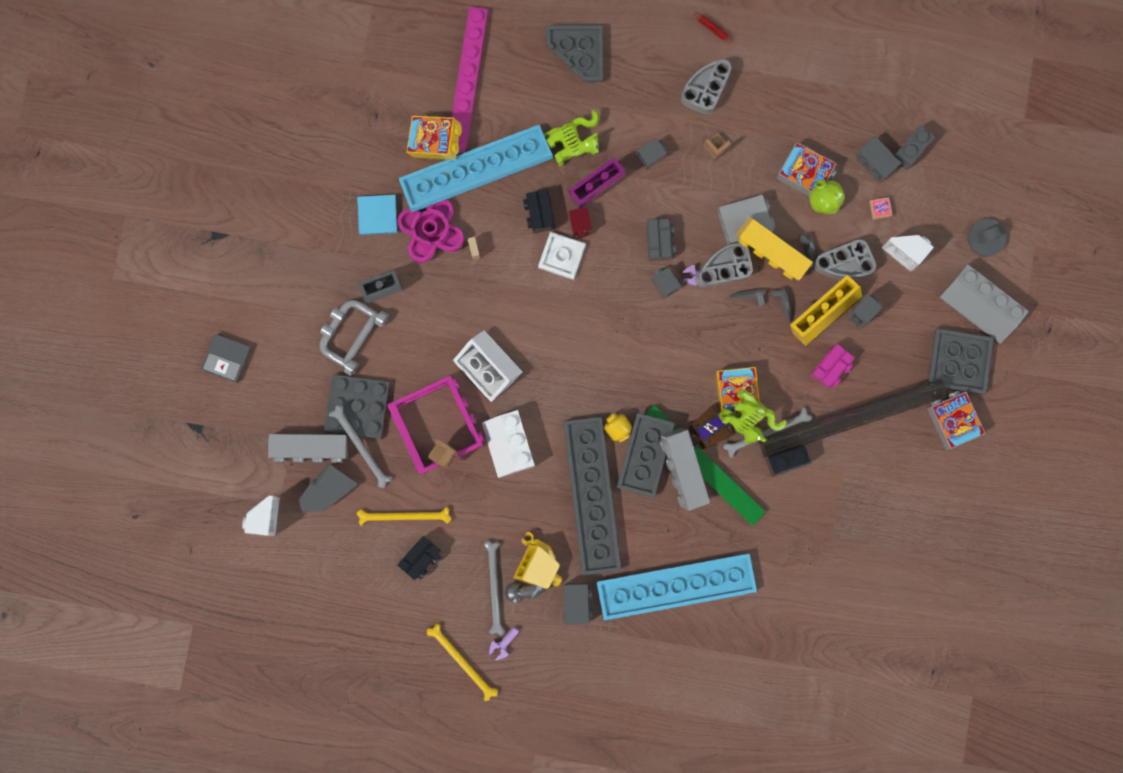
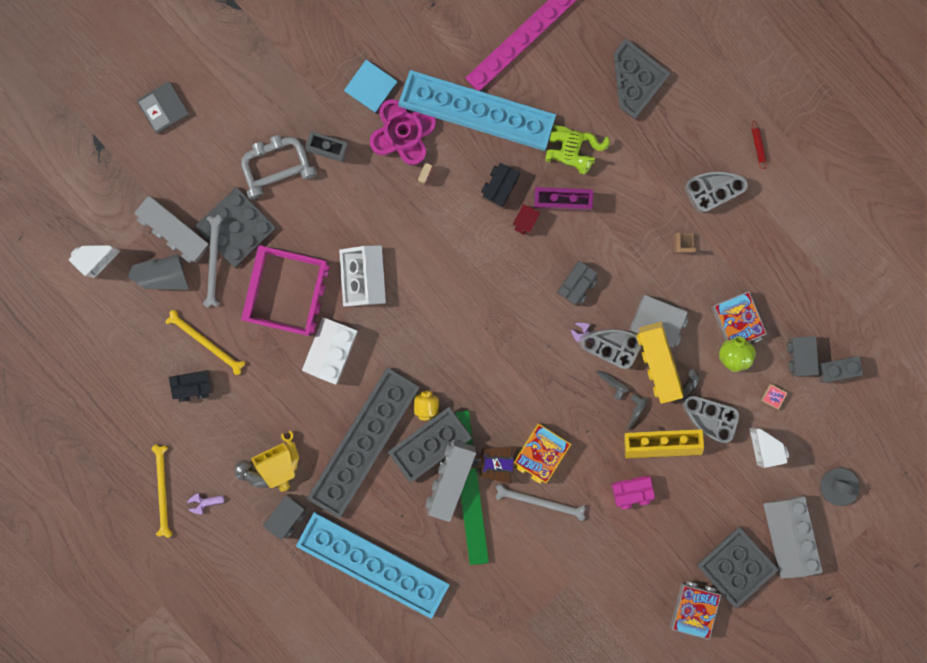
camera: 40 degrees right, 5 degrees up
brick [407,116,462,160] -> none
medium nougat panel [428,439,458,470] -> none
light grey piece [484,540,505,636] -> none
white tile [538,232,586,280] -> none
dark grey brick [637,138,667,170] -> none
dark grey brick [652,267,681,299] -> none
lime animal [719,388,787,444] -> none
clear smoke plate [758,379,947,458] -> none
black brick [766,445,811,477] -> none
dark grey brick [846,294,882,329] -> none

